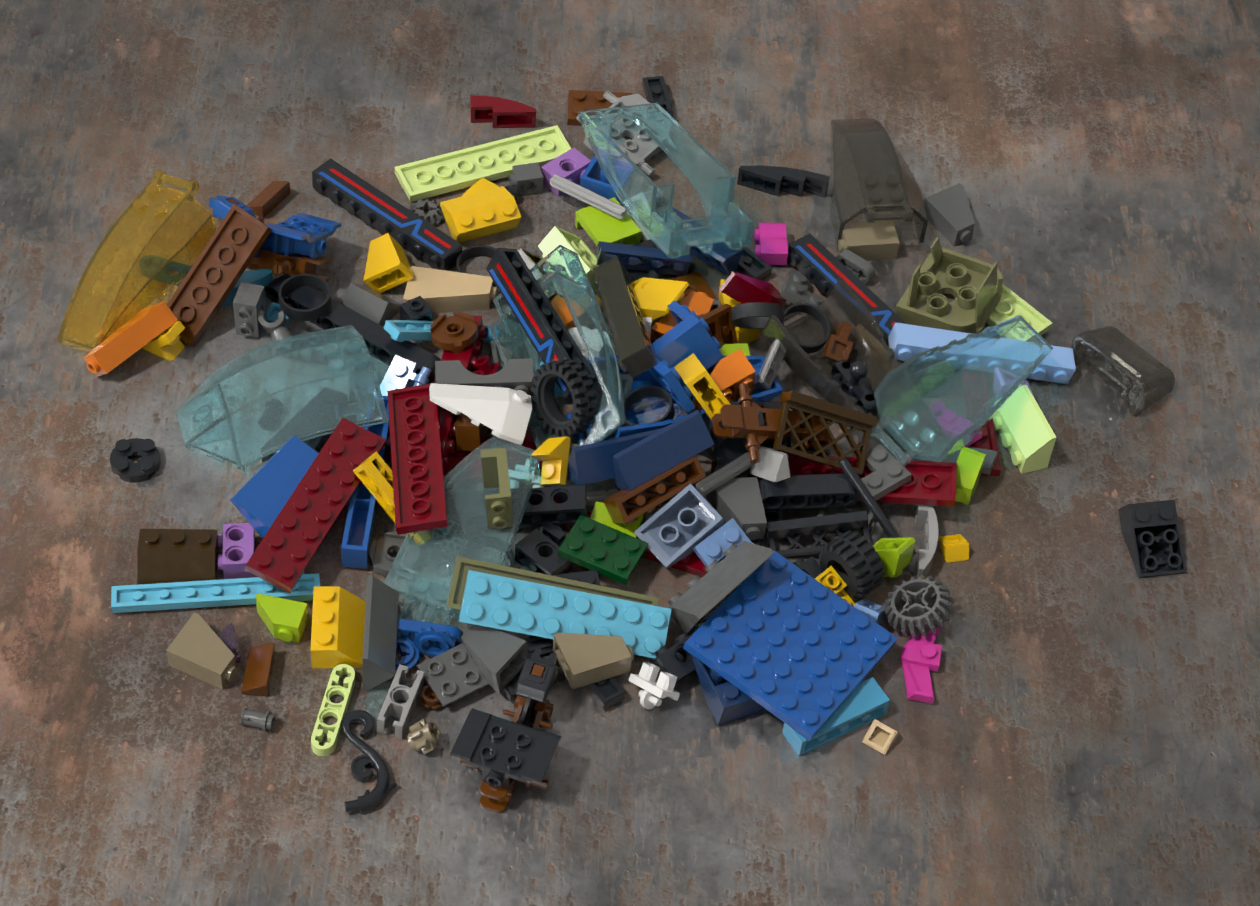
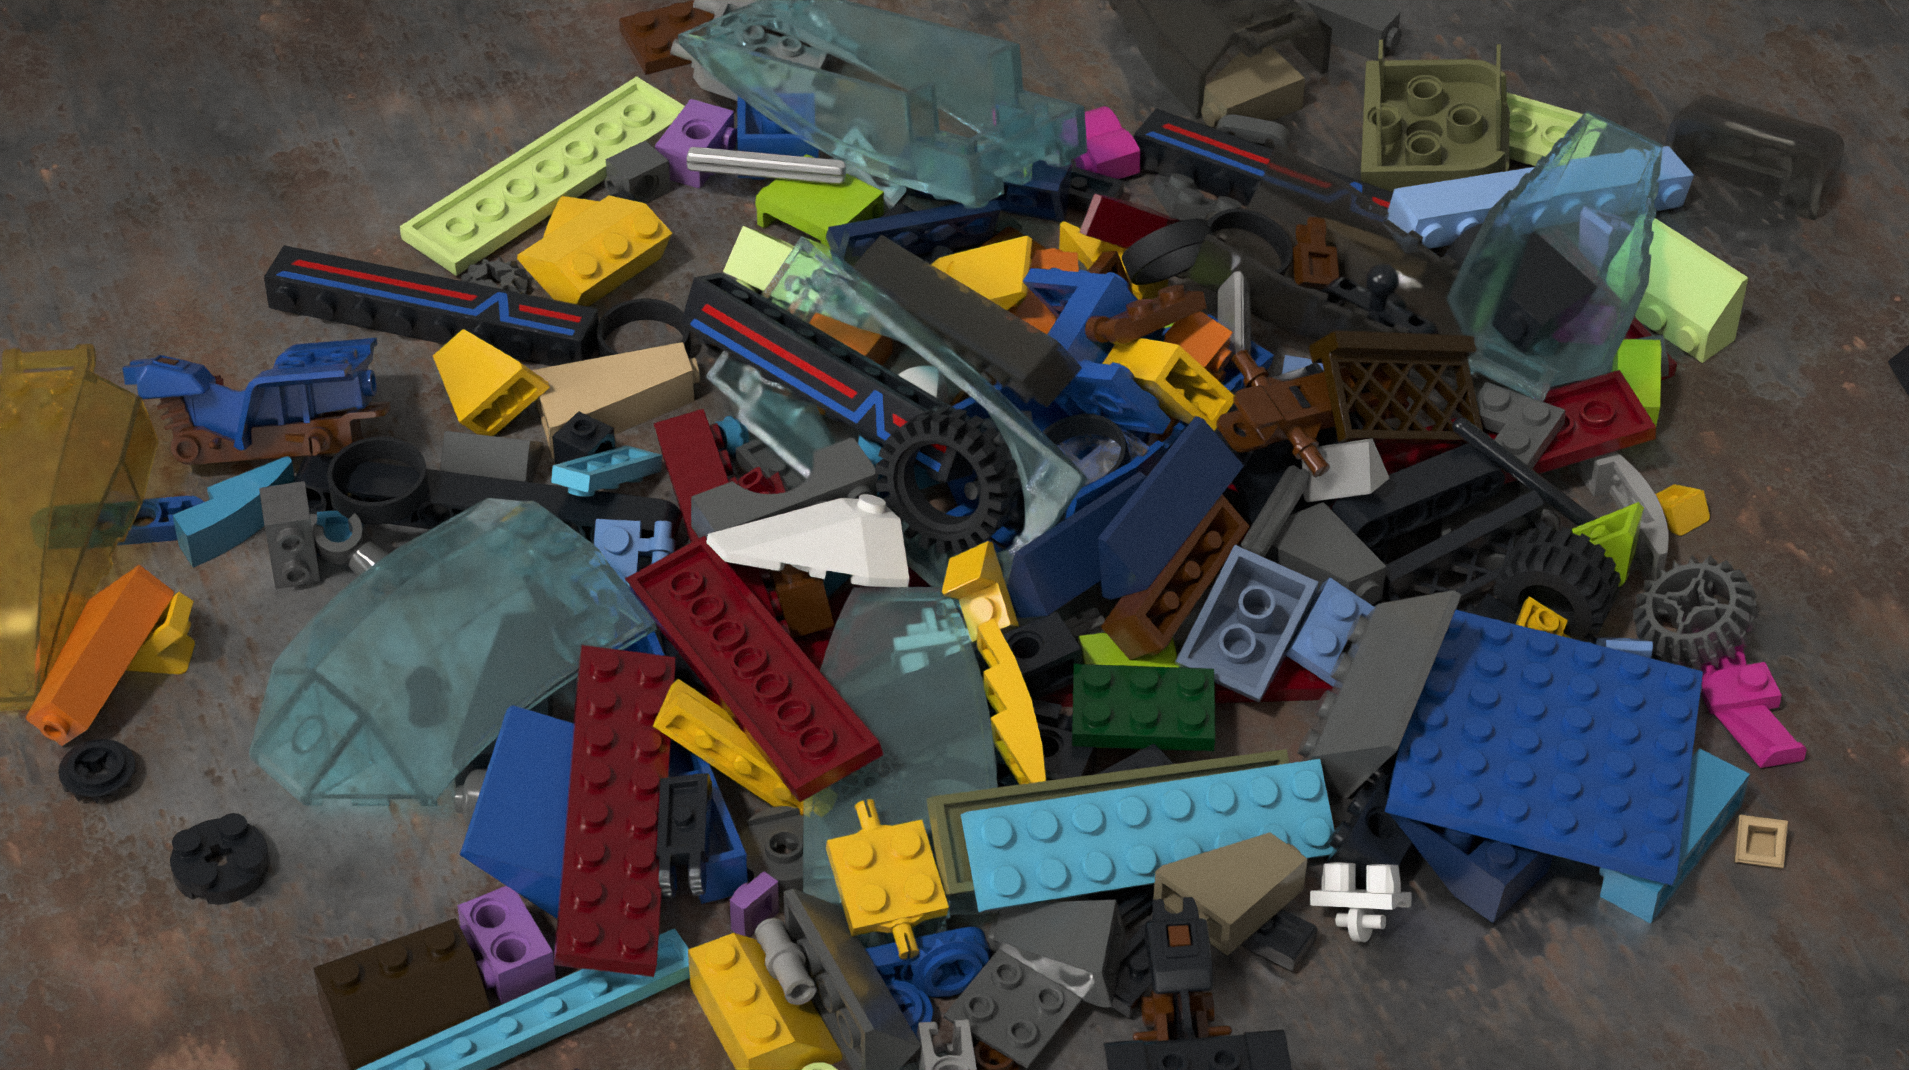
camera: 20 degrees left, 5 degrees down
reddish brown plate [167,204,272,347] -> none
reddish brown slope [247,181,291,218] -> none
lime slope [256,593,308,643] -> none
reddish brown plate [430,312,479,354] -> none
dark red slope [470,95,536,128] -> none
olive panel [480,447,513,529] -> none
black slope [737,165,830,198] -> none
none -> black gear [58,739,137,803]
none -> black hinge [656,773,712,899]
none -> medium lavender plate [730,871,779,937]
none -> light grey pin [755,918,816,1005]
none -> yellow plate [826,799,949,959]
none -> yellow slope [977,618,1046,784]
none -> reddish brown plate [1085,285,1207,344]
none -> black slope [1492,231,1597,354]

